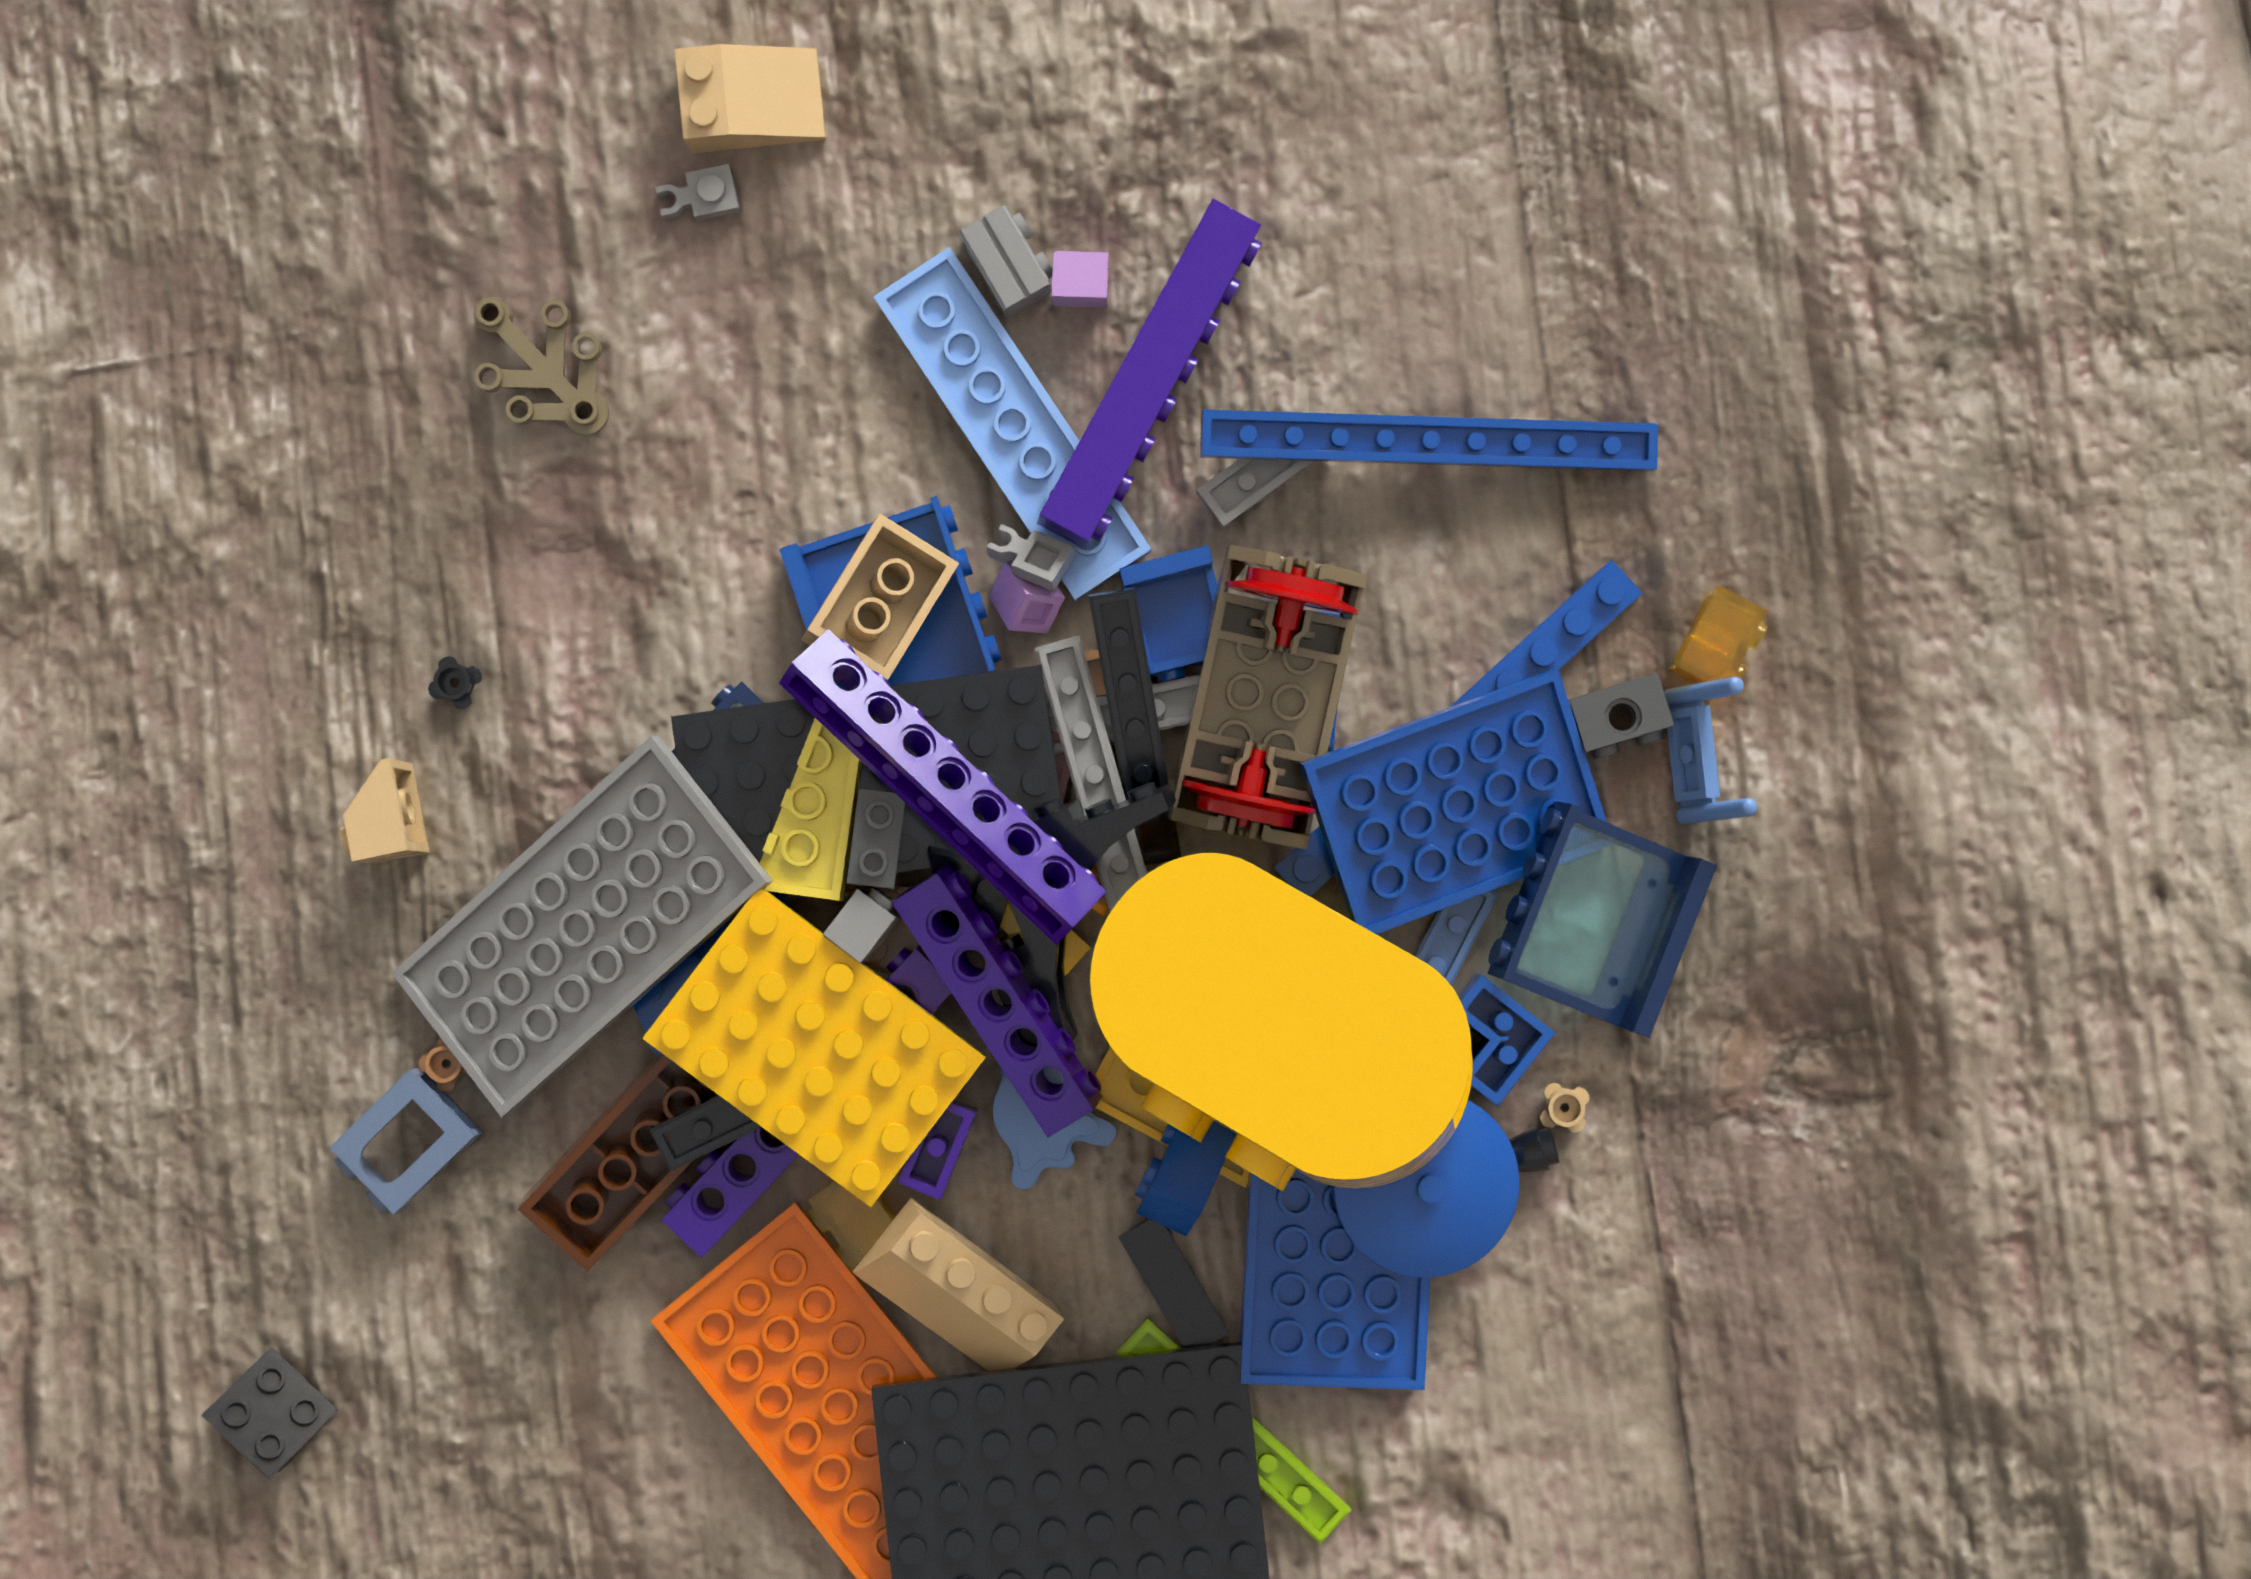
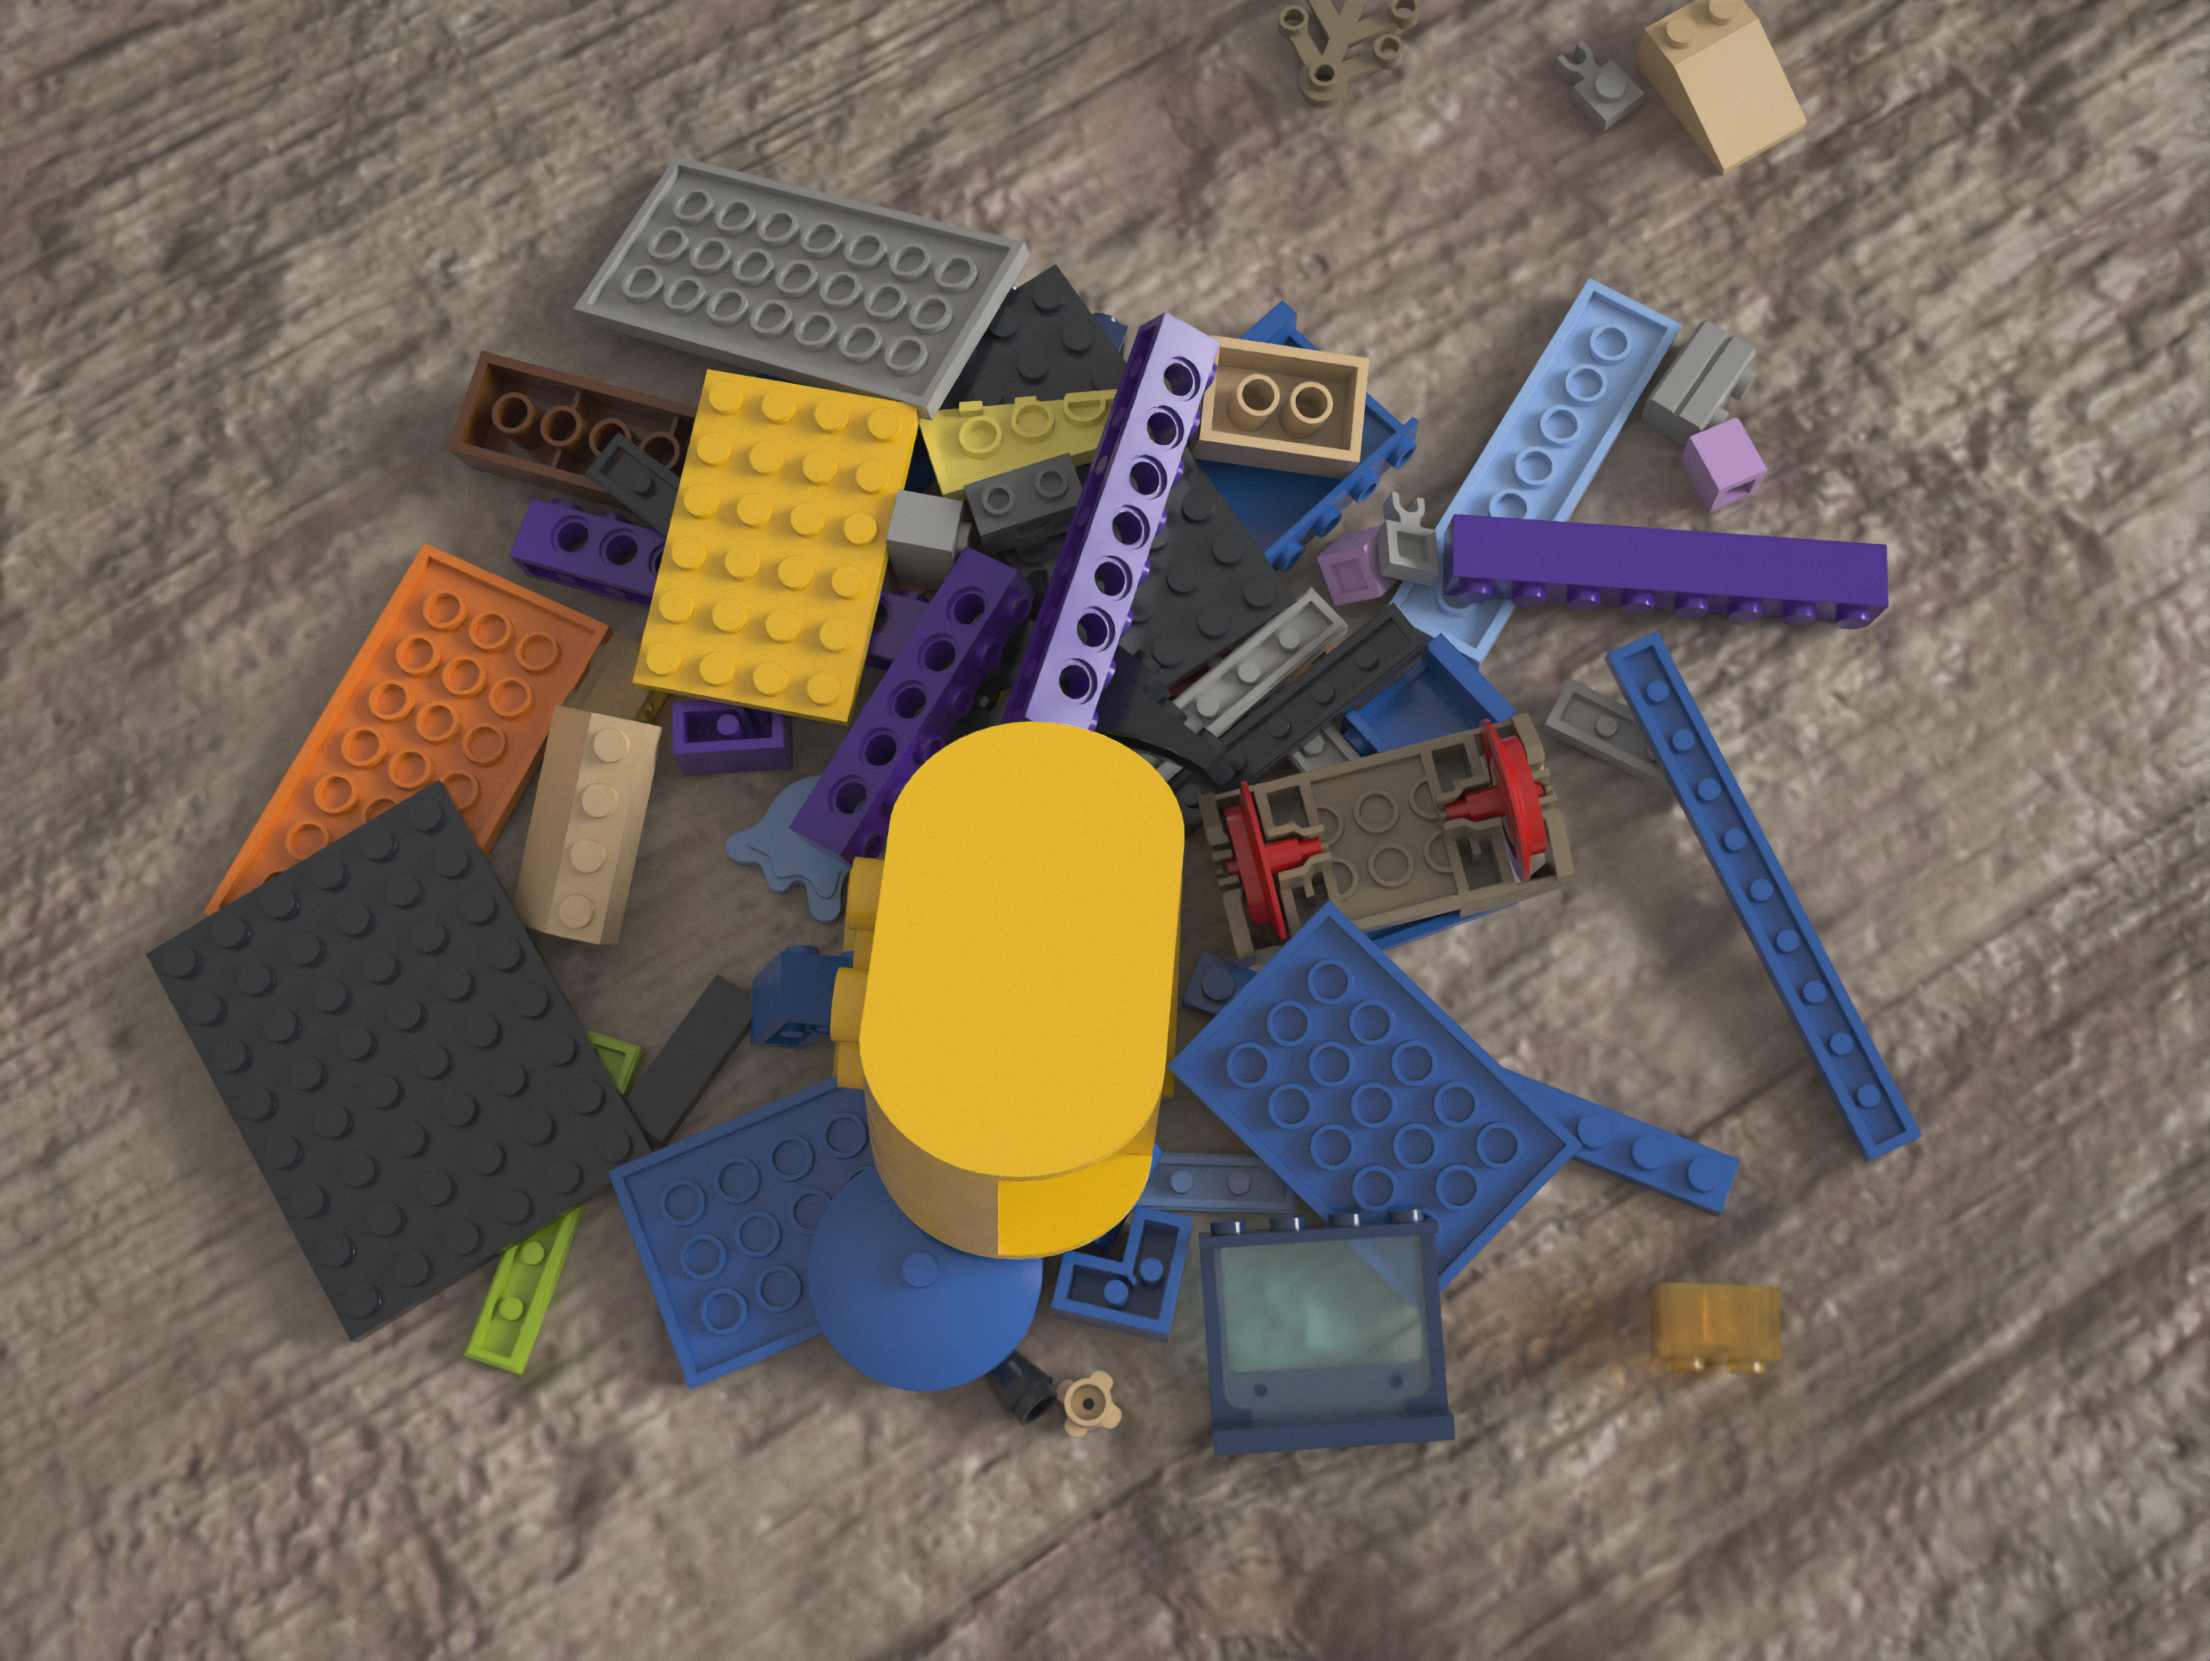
camera: 70 degrees right, 15 degrees down
black hinge [201,1347,338,1480] -> none
sand blue panel [329,1068,484,1215] -> none
tan slope [340,758,430,864] -> none
medium nougat plate [419,1038,467,1092] -> none
black plate [428,656,482,709] -> none
dark grey brick [1568,672,1674,760] -> none
medium blue plate [1664,677,1757,825] -> none

